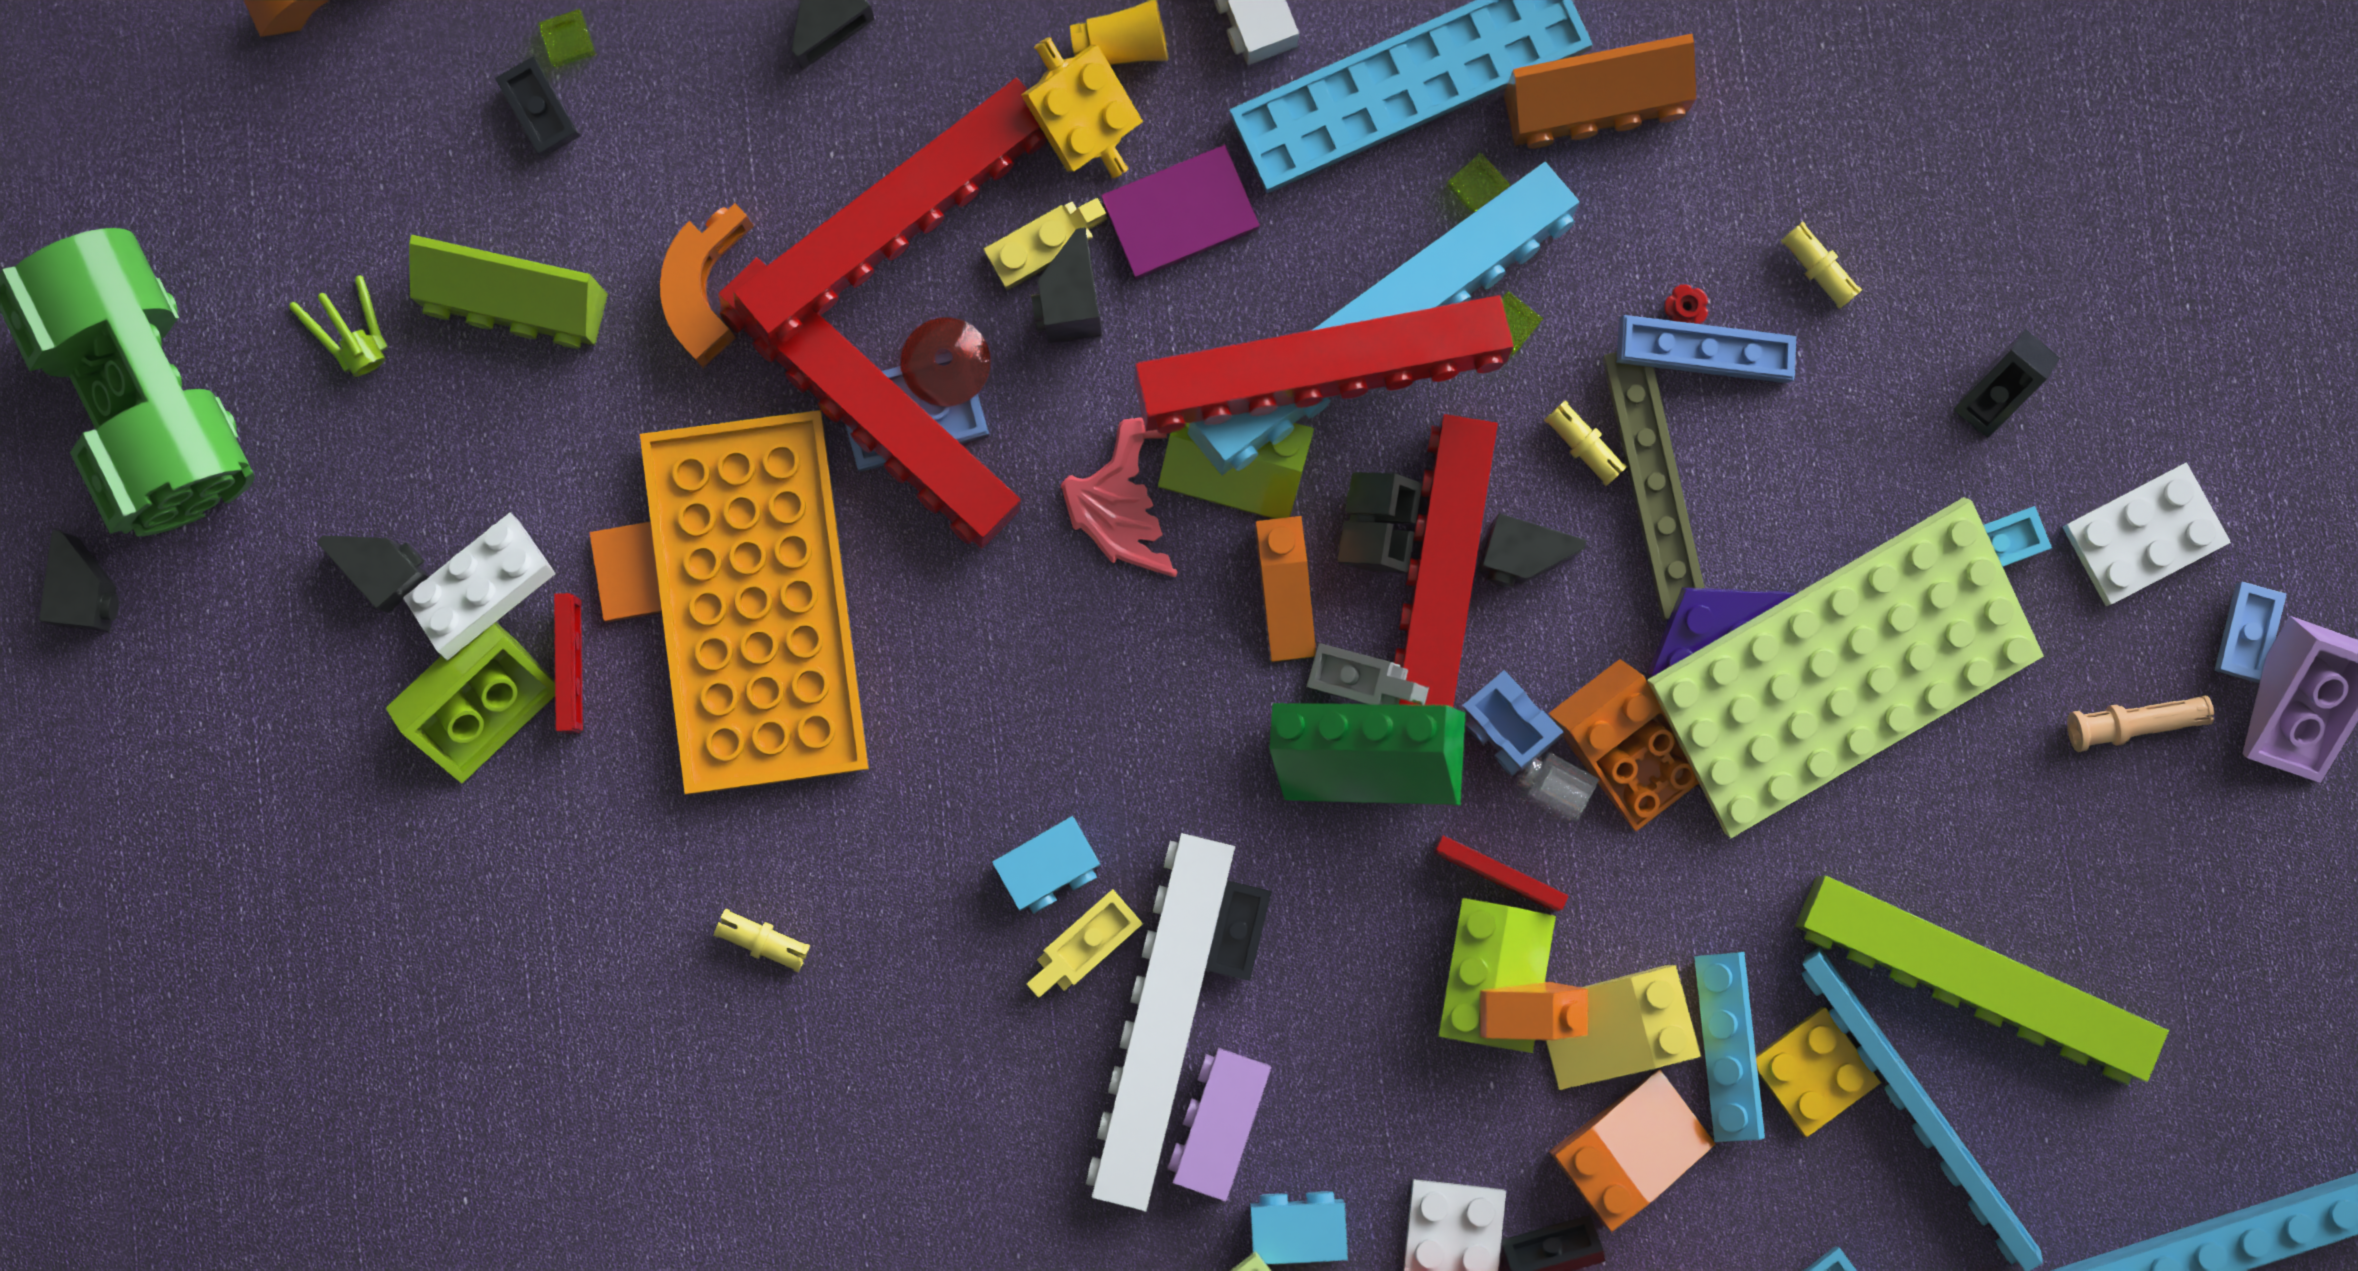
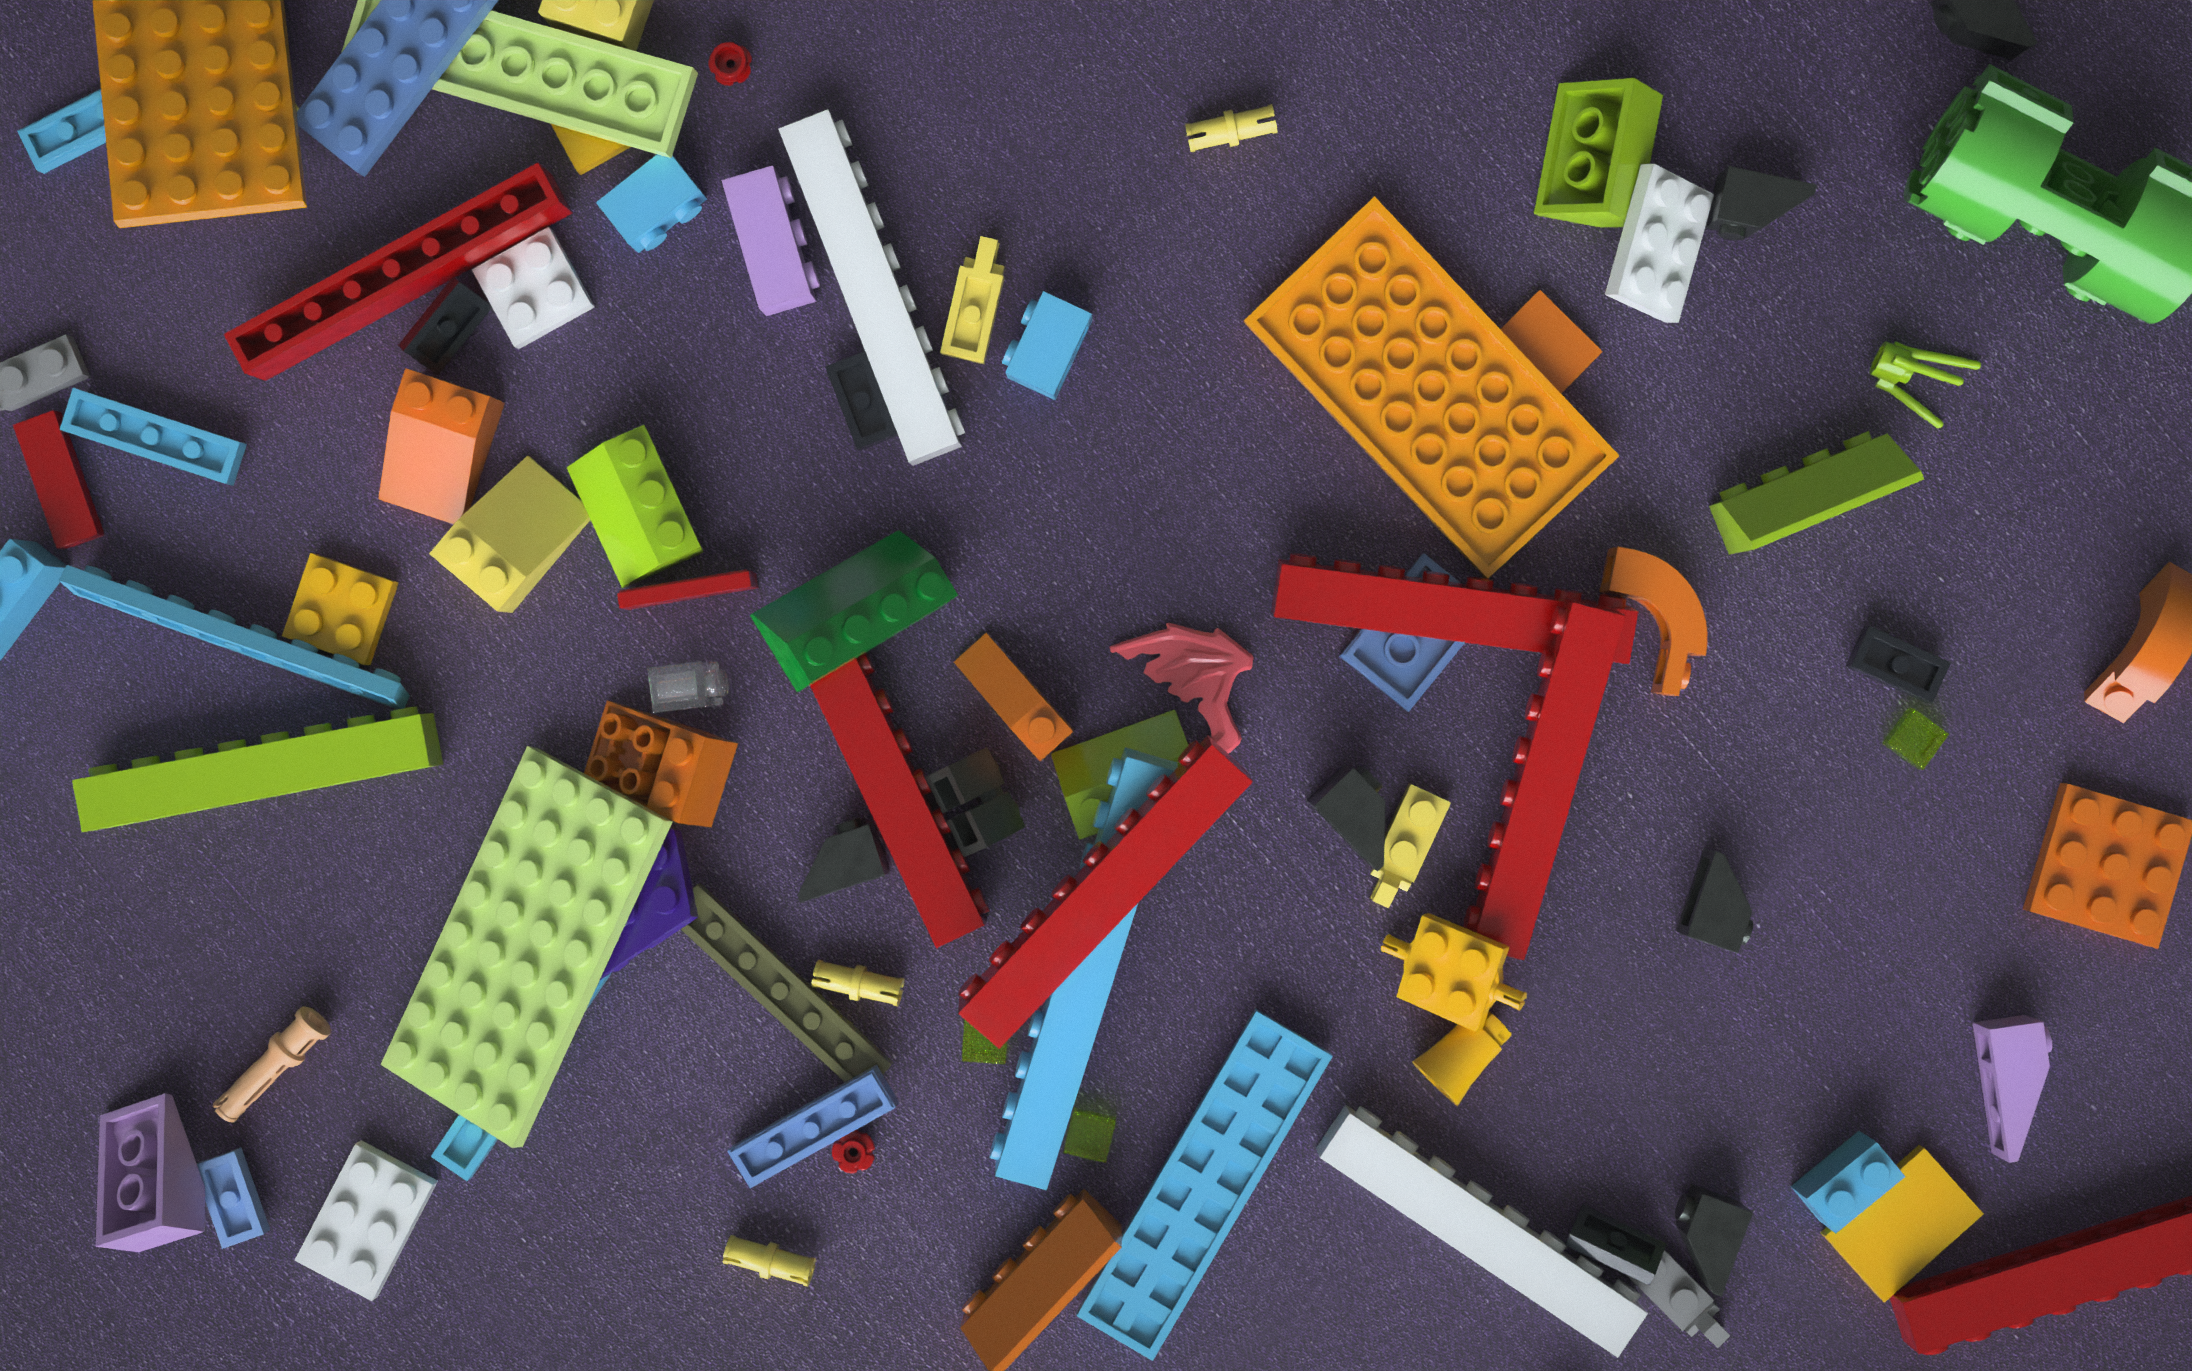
camera: 145 degrees right, 5 degrees up
red tile [554,593,583,734] -> none
clear red dish [901,317,991,407] -> none
magenta tile [1101,145,1260,280] -> none
light grey hinge [1306,643,1429,705] -> none
medium blue cylinder [1463,670,1564,776] -> none
orange slope [1480,982,1588,1040] -> none
medium azure plate [1694,952,1765,1142] -> none
black slope [1954,329,2060,438] -> none

